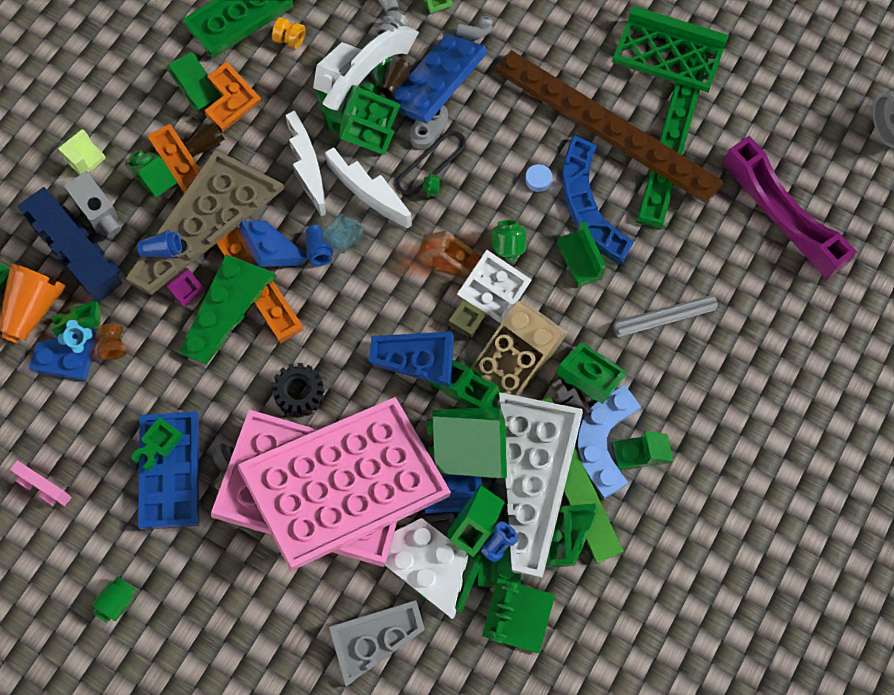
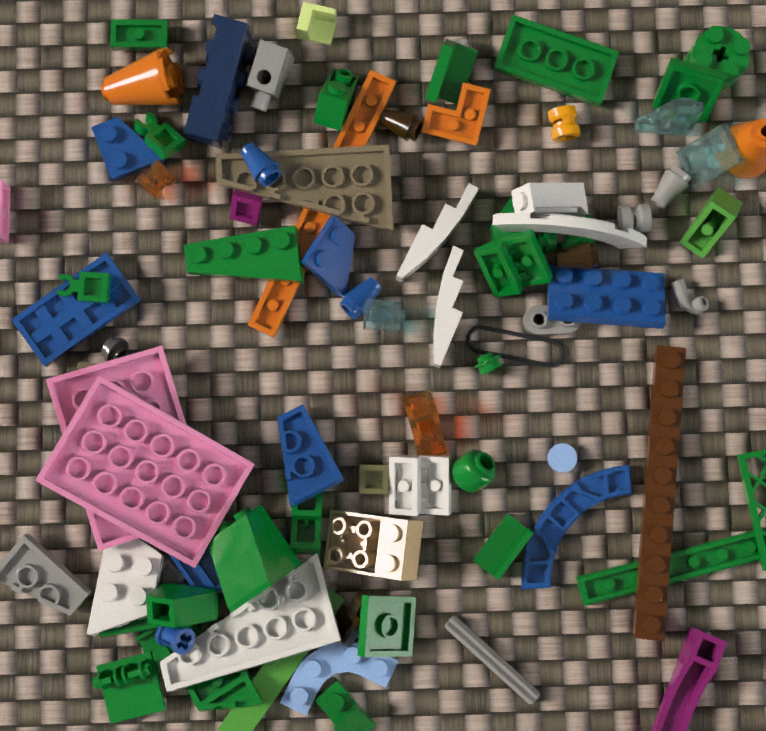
camera: 60 degrees right, 15 degrees up
medium azure plate [58,320,92,353] -> none
black tyre [272,363,325,418] -> none

